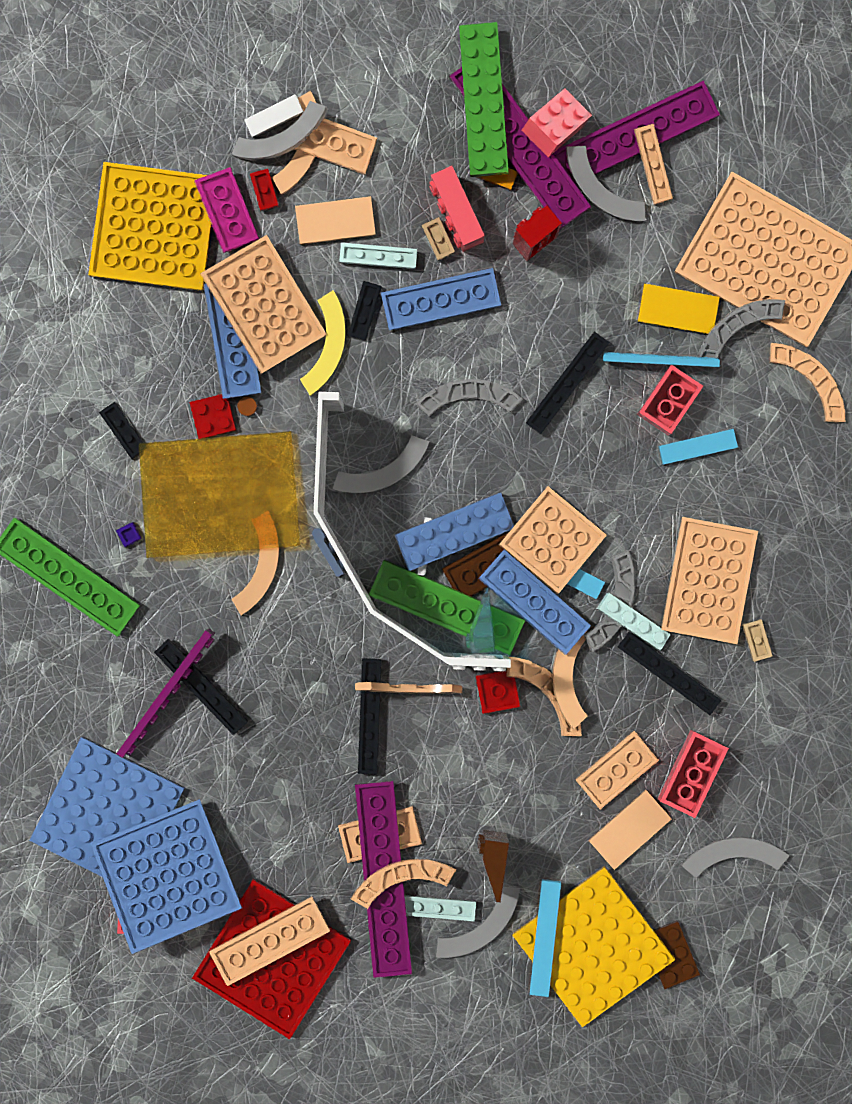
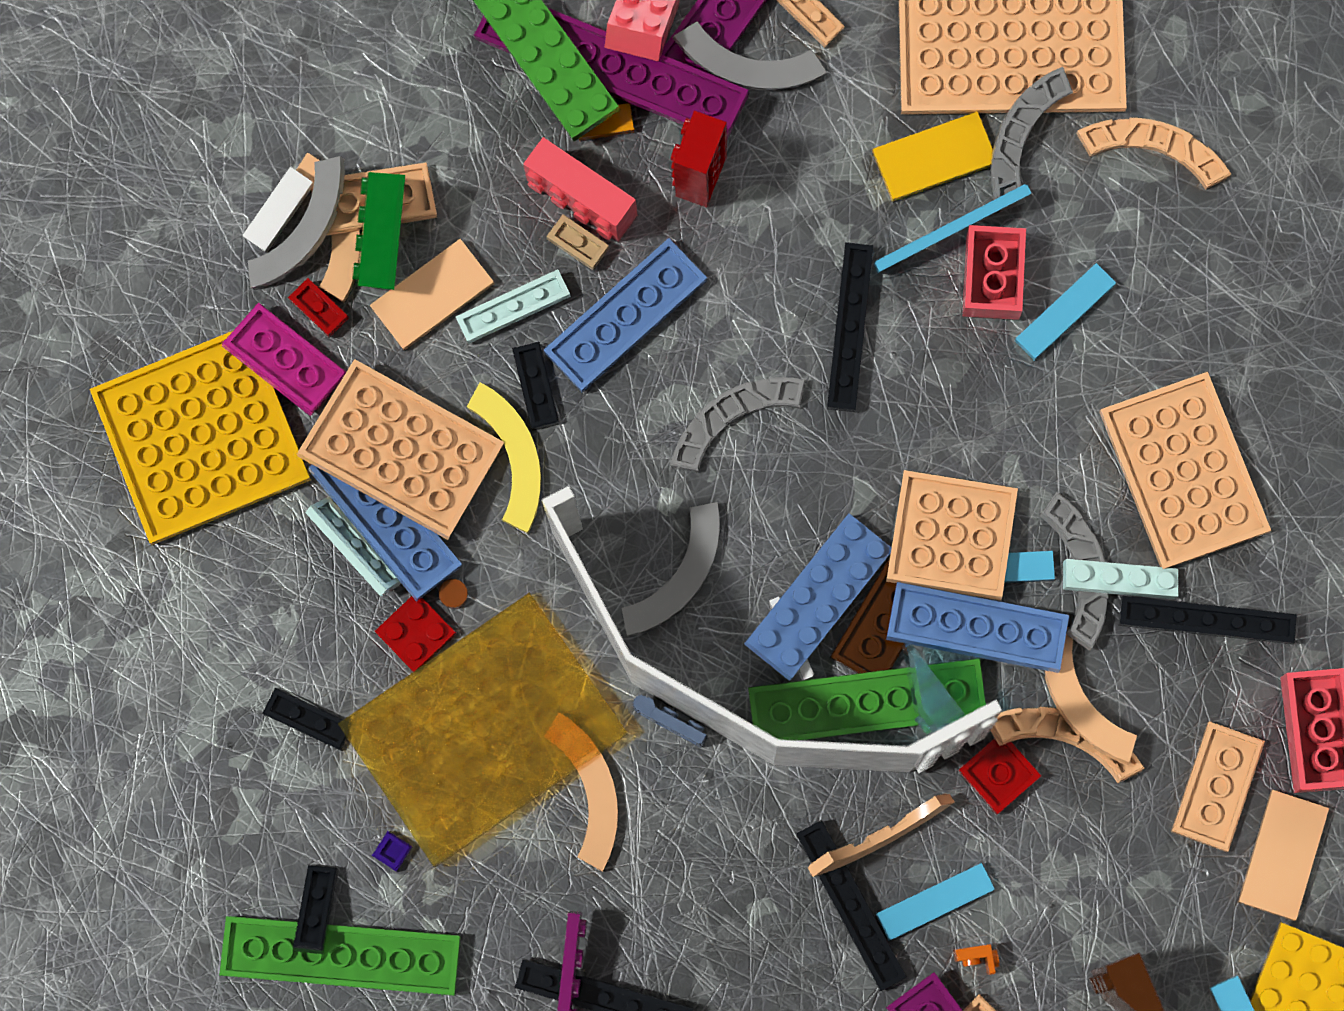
camera: 20 degrees left, 10 degrees down
tan plate [742,619,772,662] -> none
none -> black tile [293,865,338,954]
none -> light aqua plate [306,496,401,596]
none -> green slope [352,172,405,290]
none -> medium azure tile [876,863,995,941]
none -> orange bracket [953,944,1000,975]

